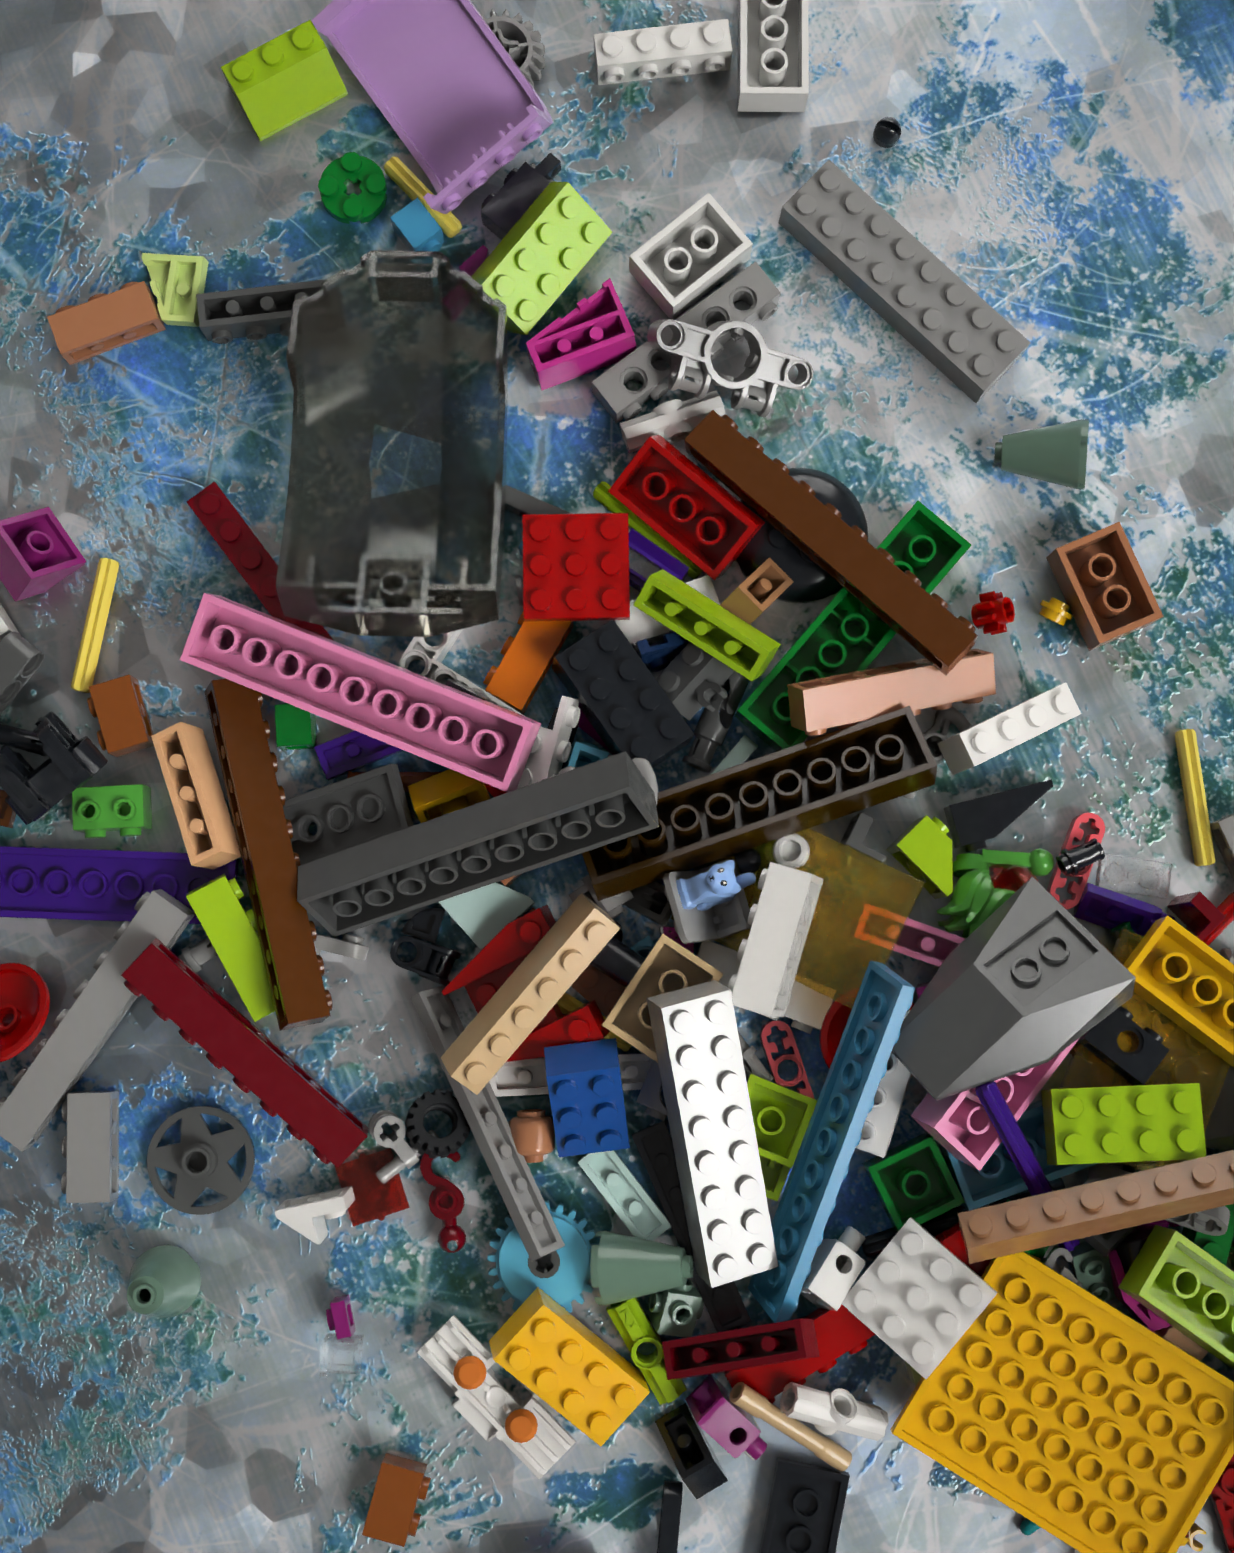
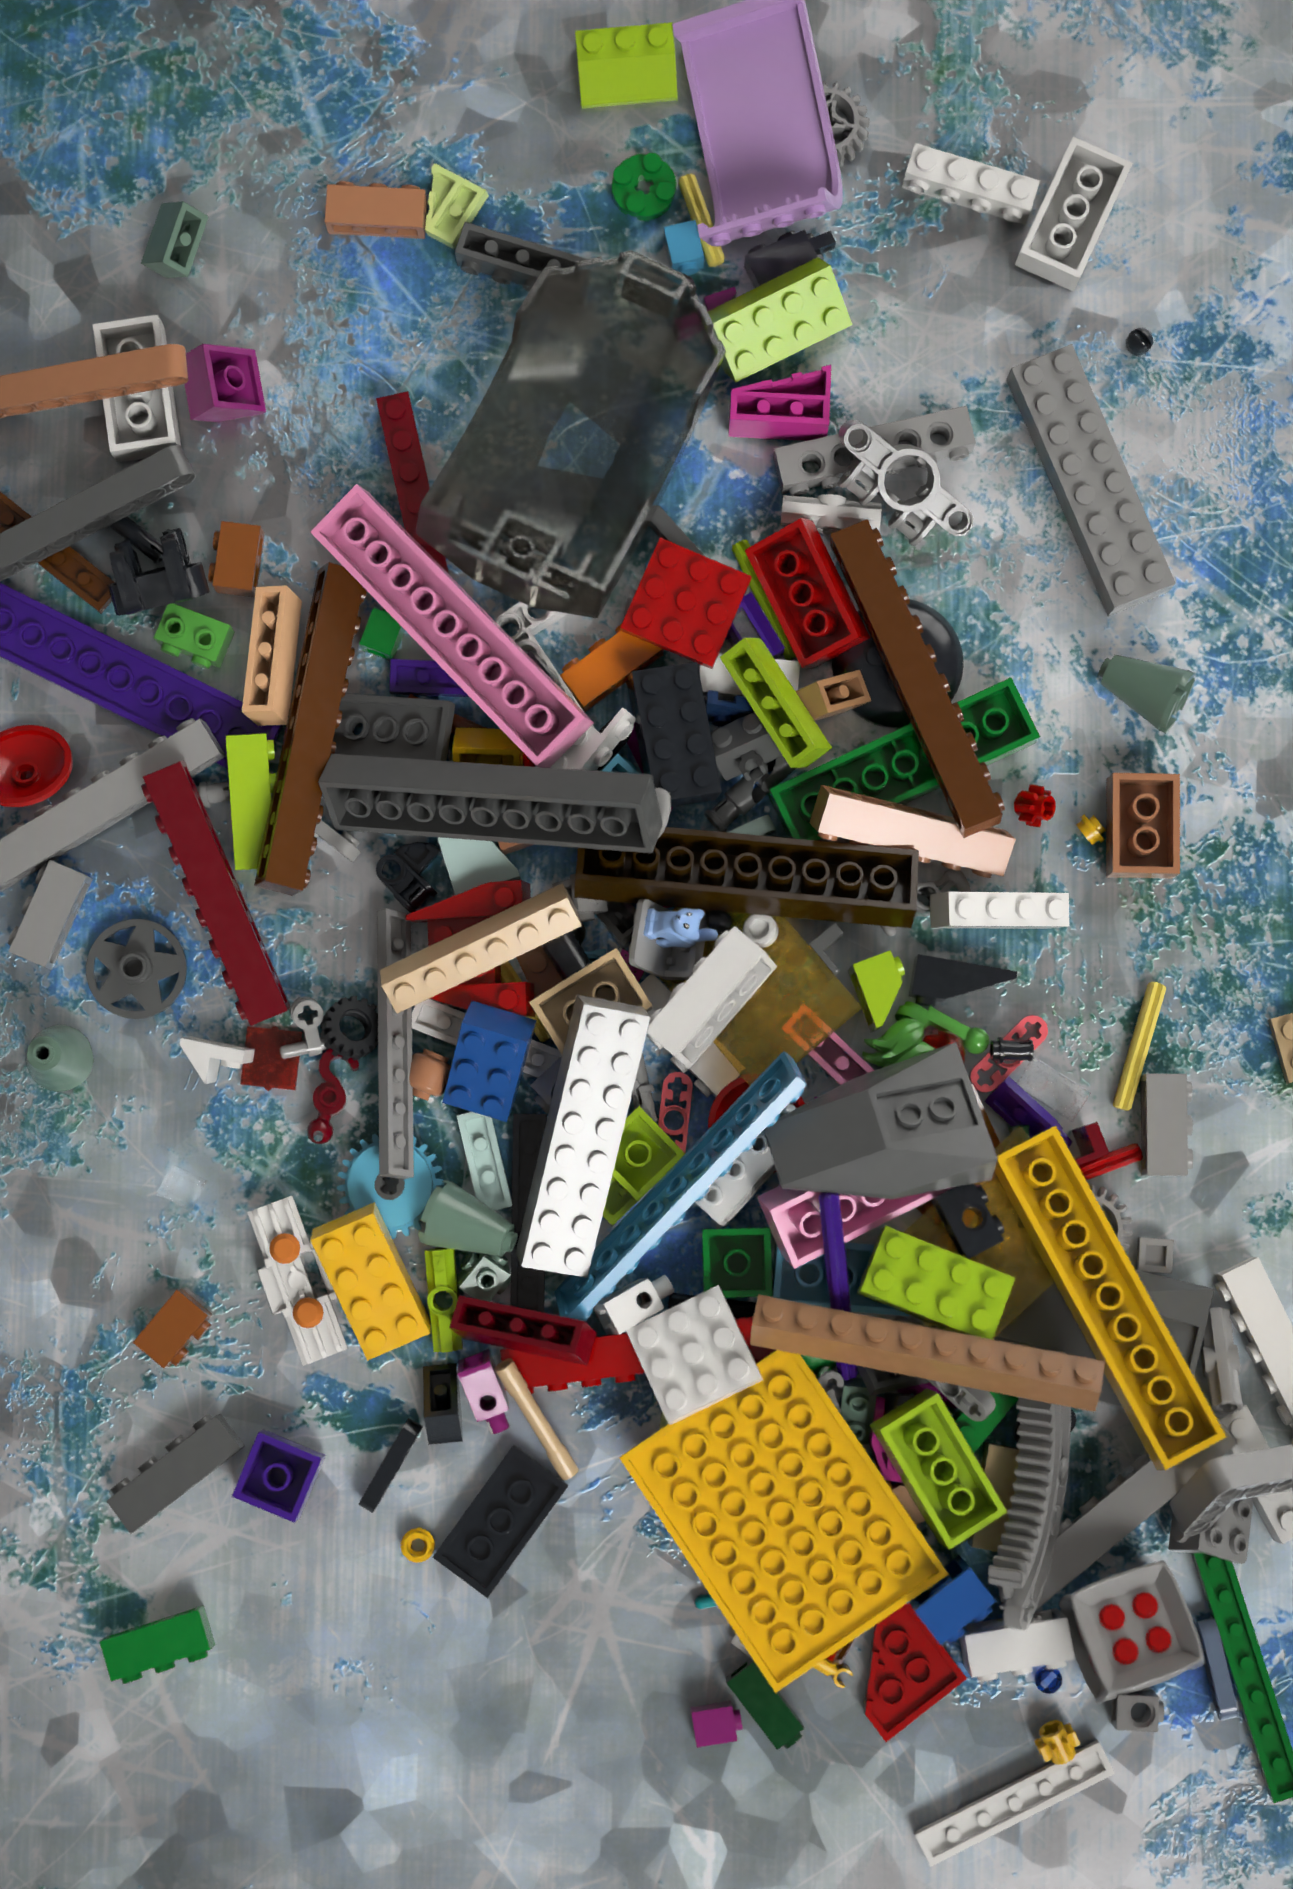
camera: 25 degrees right, 0 degrees up
light yellow axle [71,558,119,693] -> none
magenta plate [326,1294,356,1340] -> none
white brick [629,193,753,320] -> none
white piece [780,1382,889,1441] -> none

